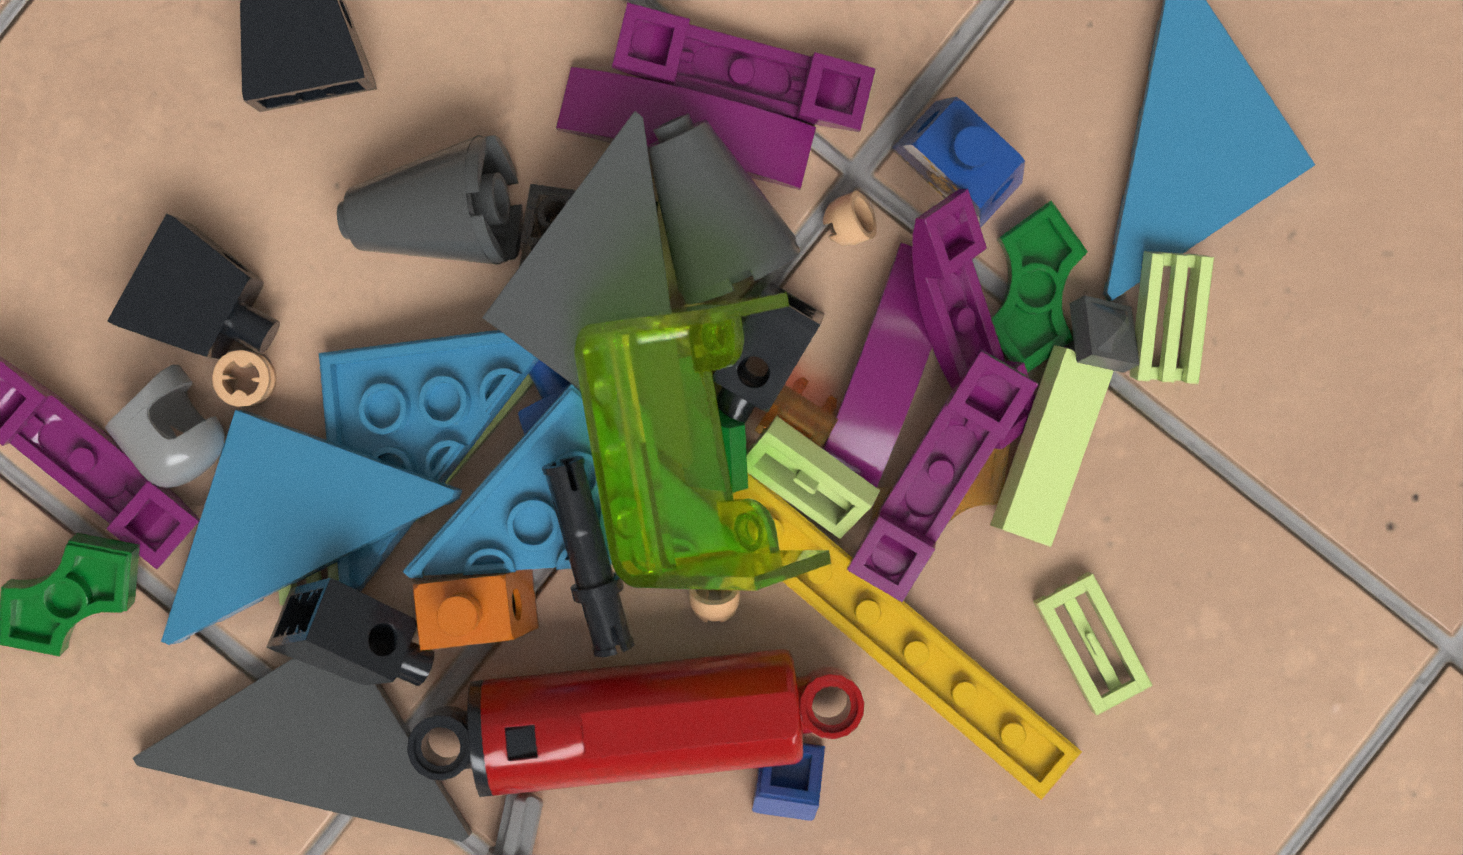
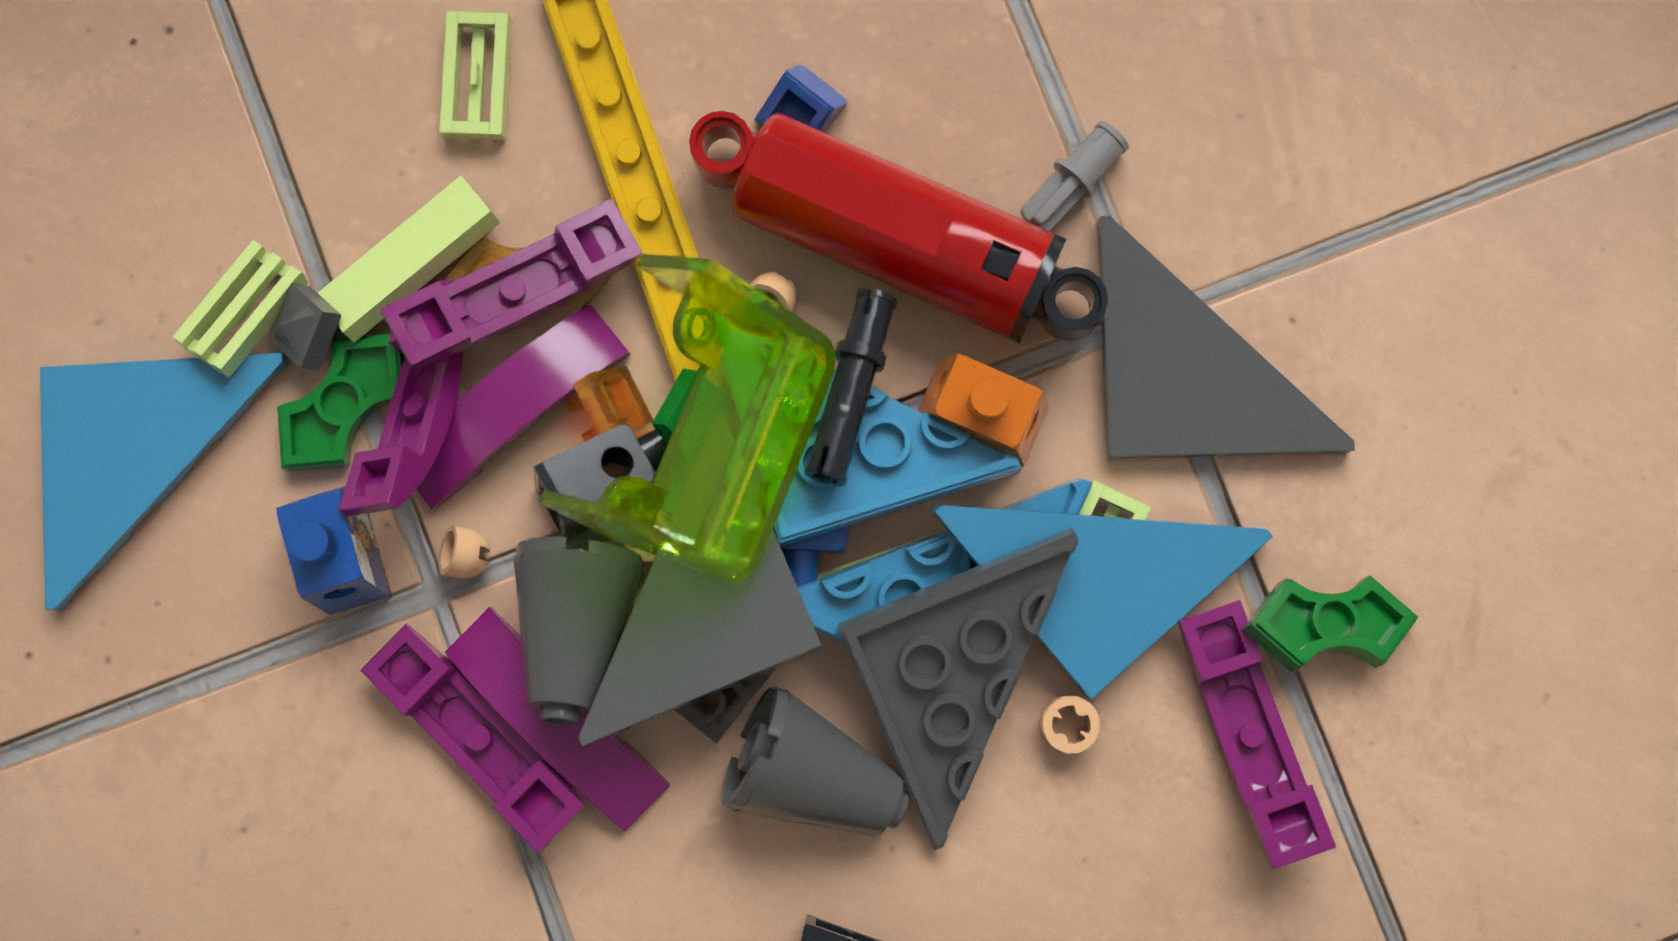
camera: 145 degrees left, 5 degrees down
light grey helmet [105,365,225,488] -> none
black torso [107,213,280,359] -> none
black torso [266,578,435,686] -> none
yellowish green tile [746,416,880,539] -> none
none -> dark grey tile [838,528,1079,850]

